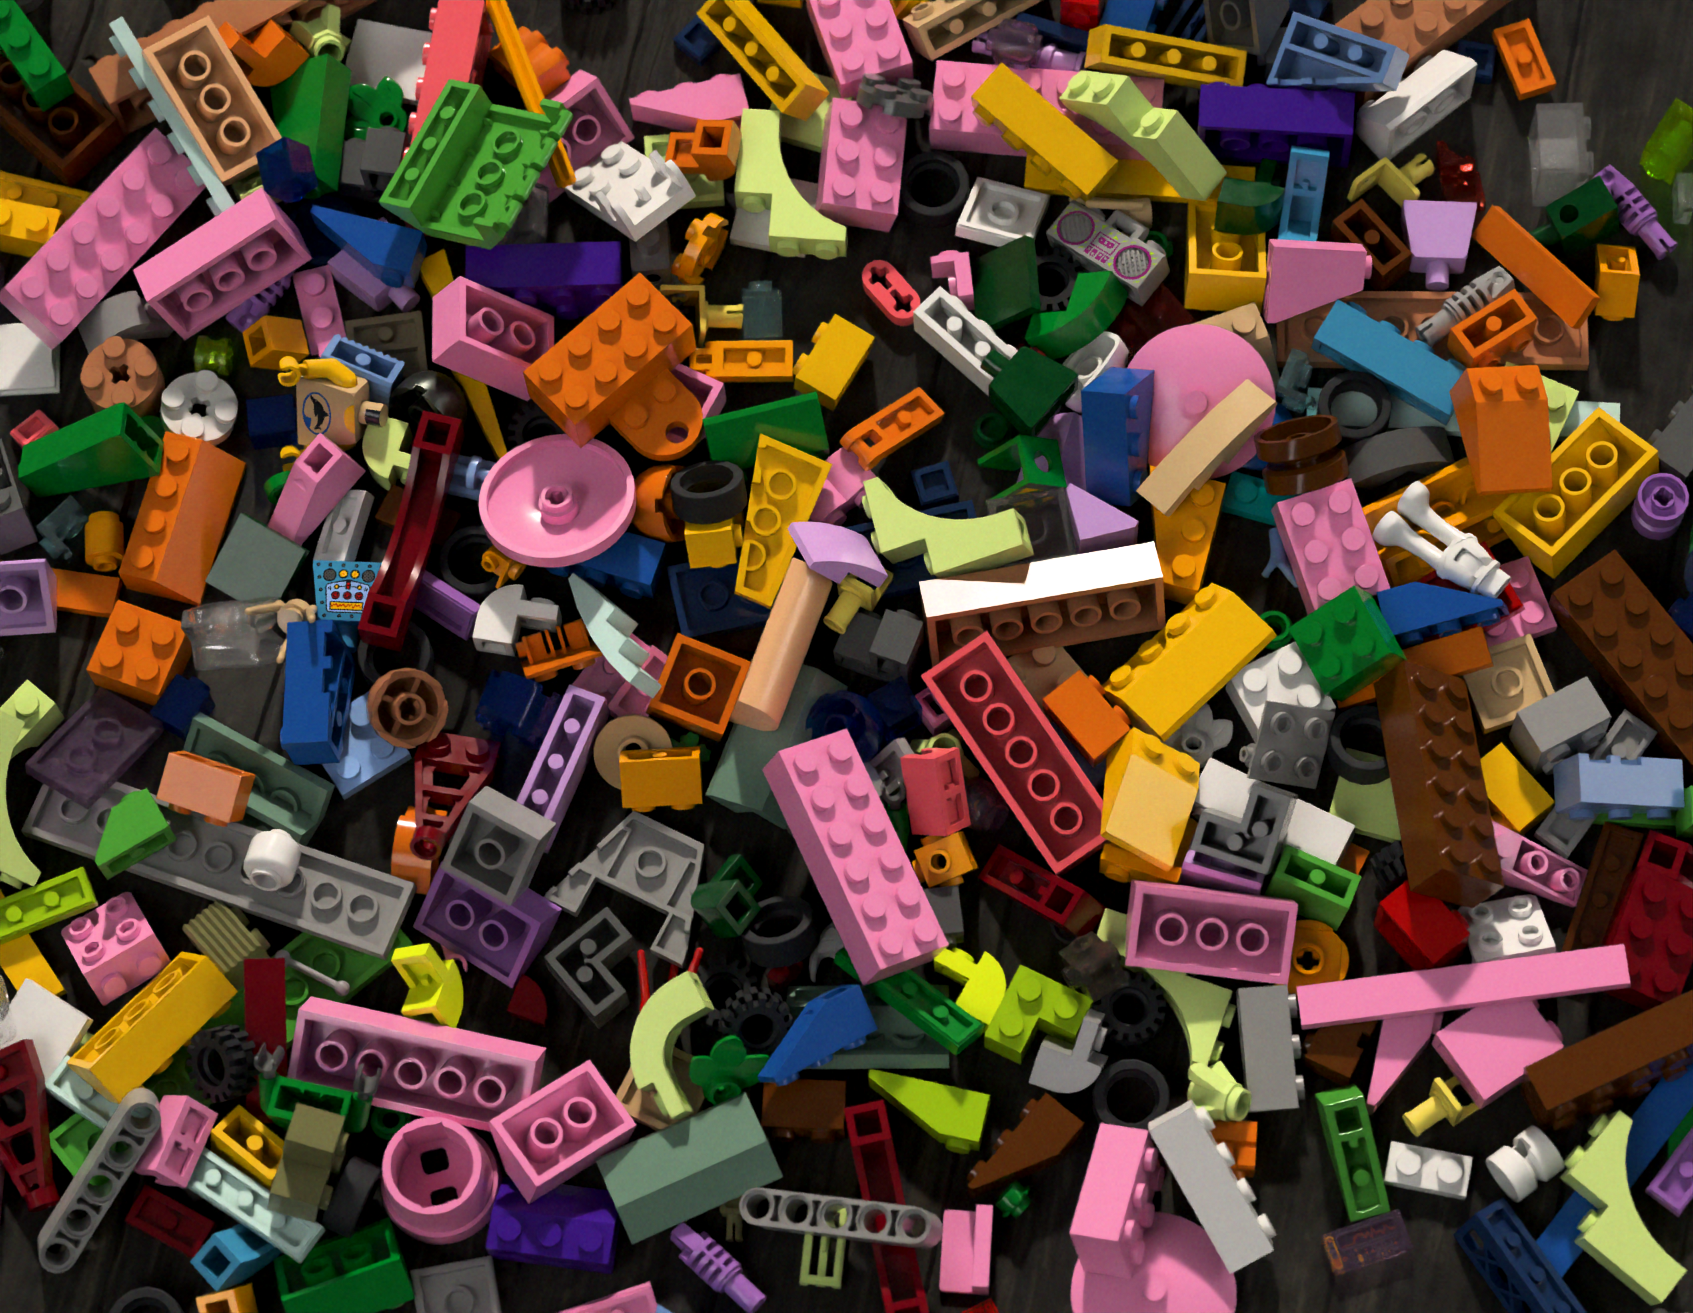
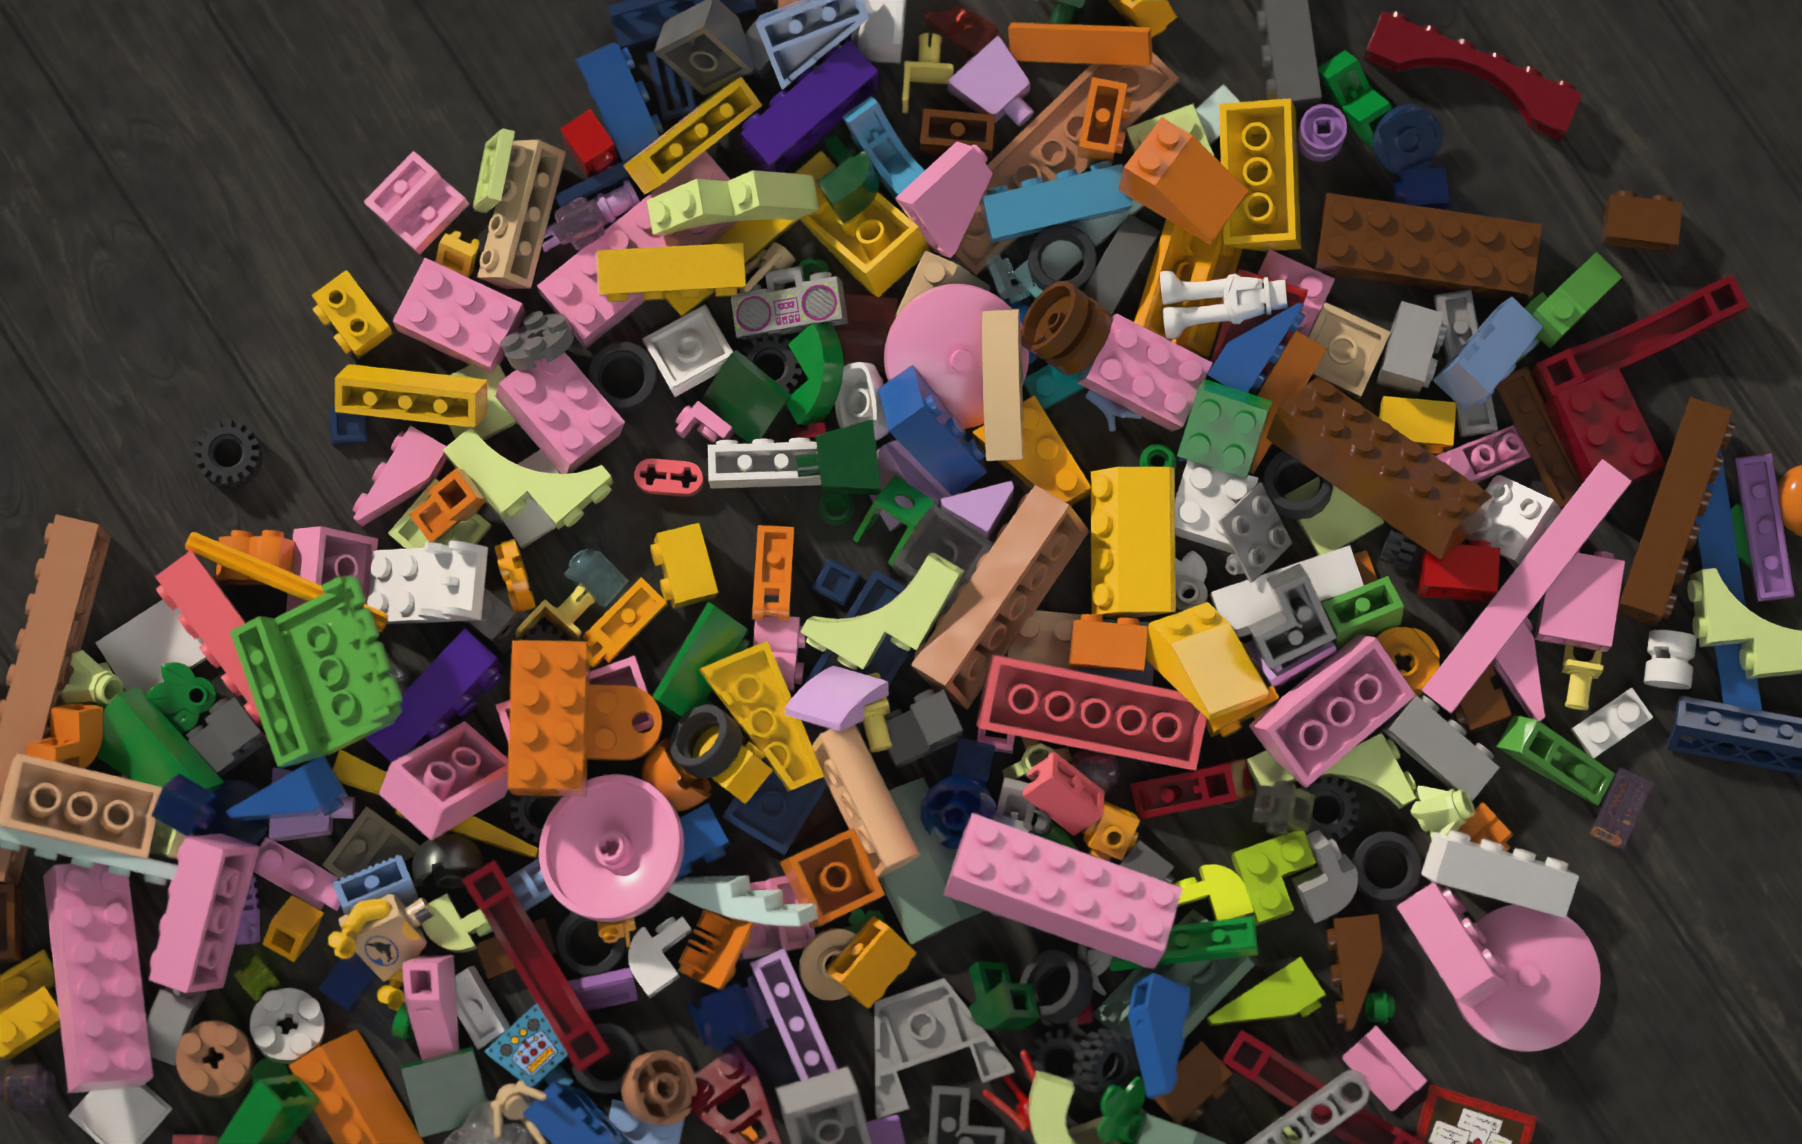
camera: 50 degrees left, 10 degrees up
light grey hinge [1415,266,1515,347] -> none

